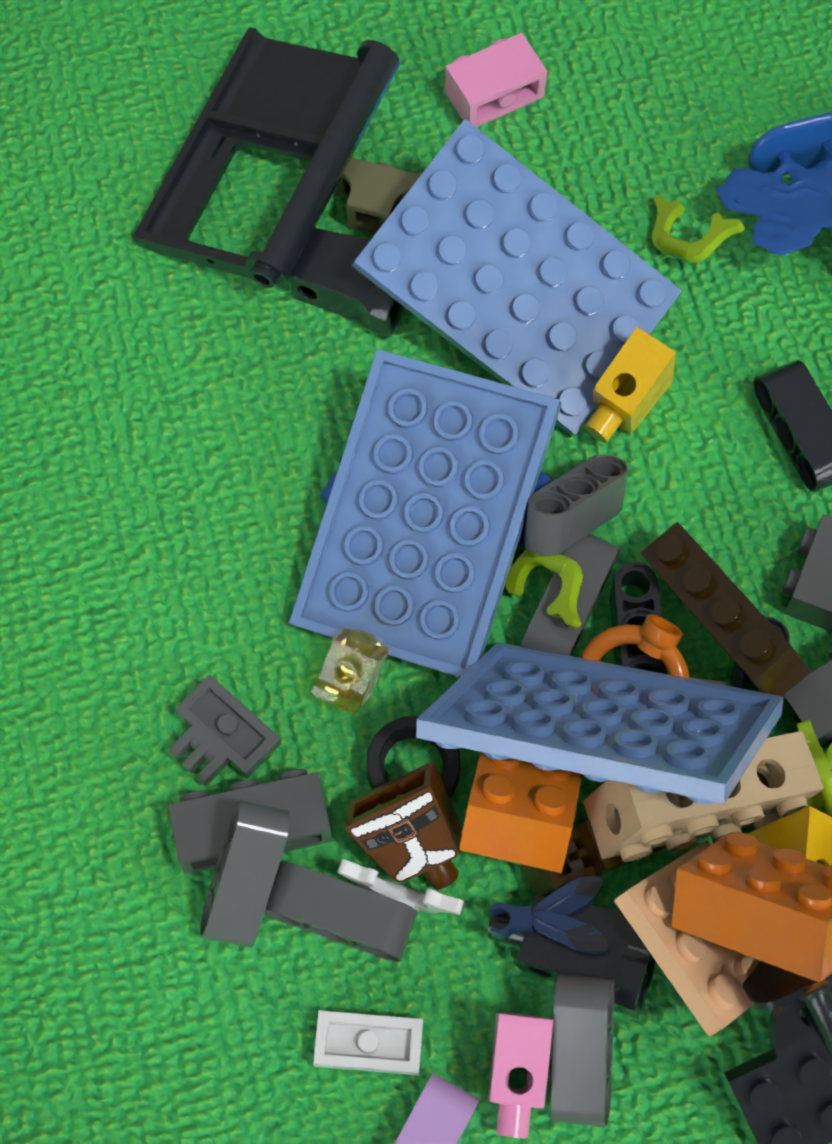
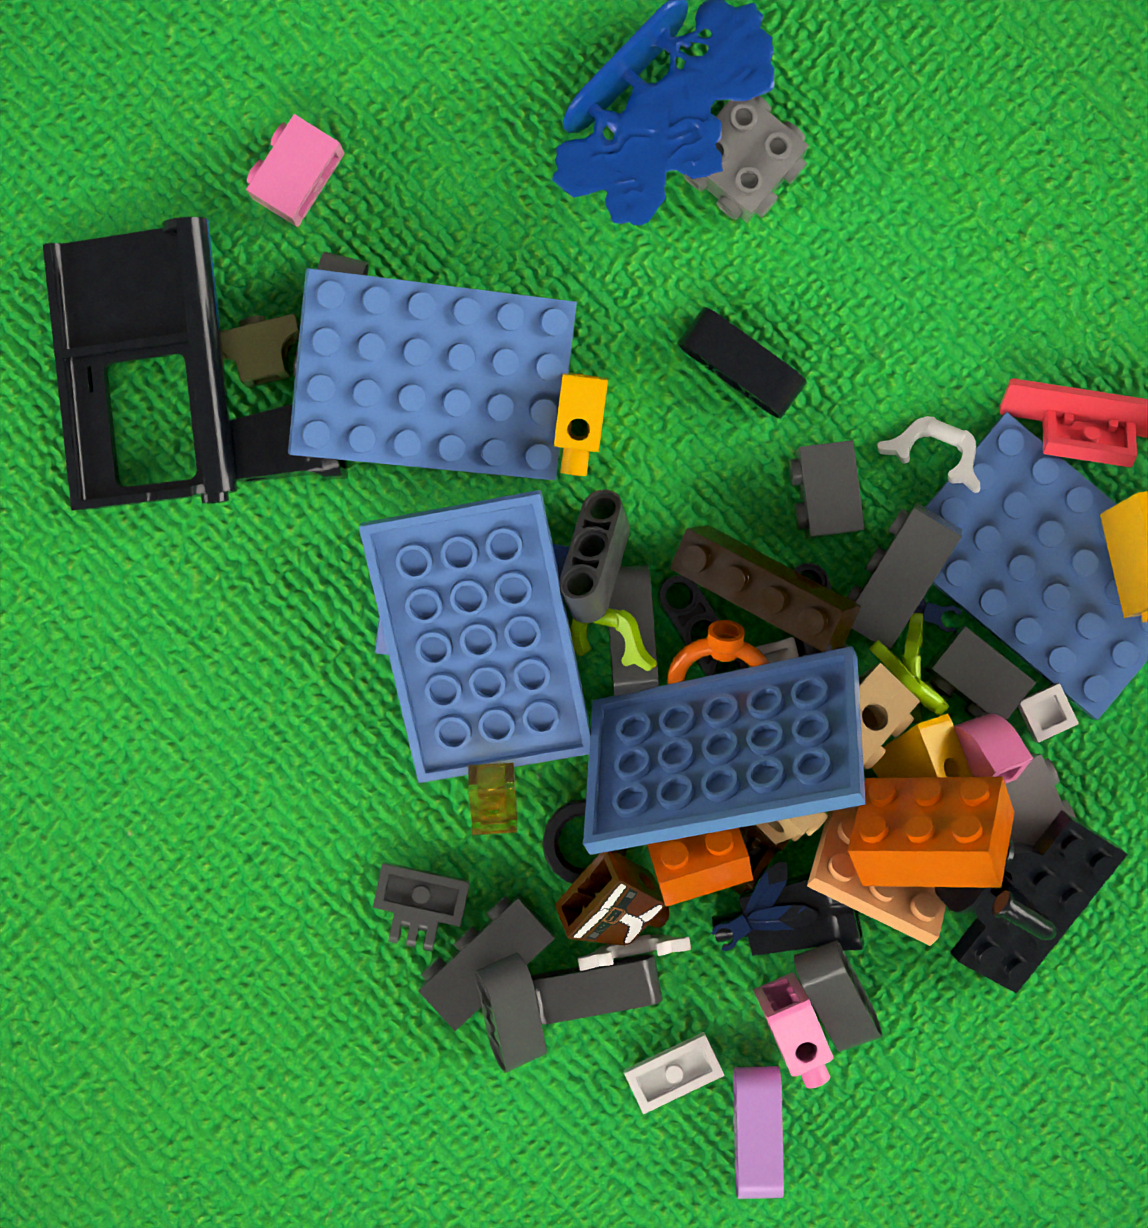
camera: 30 degrees left, 20 degrees up
lime helmet [652,194,745,263] -> none

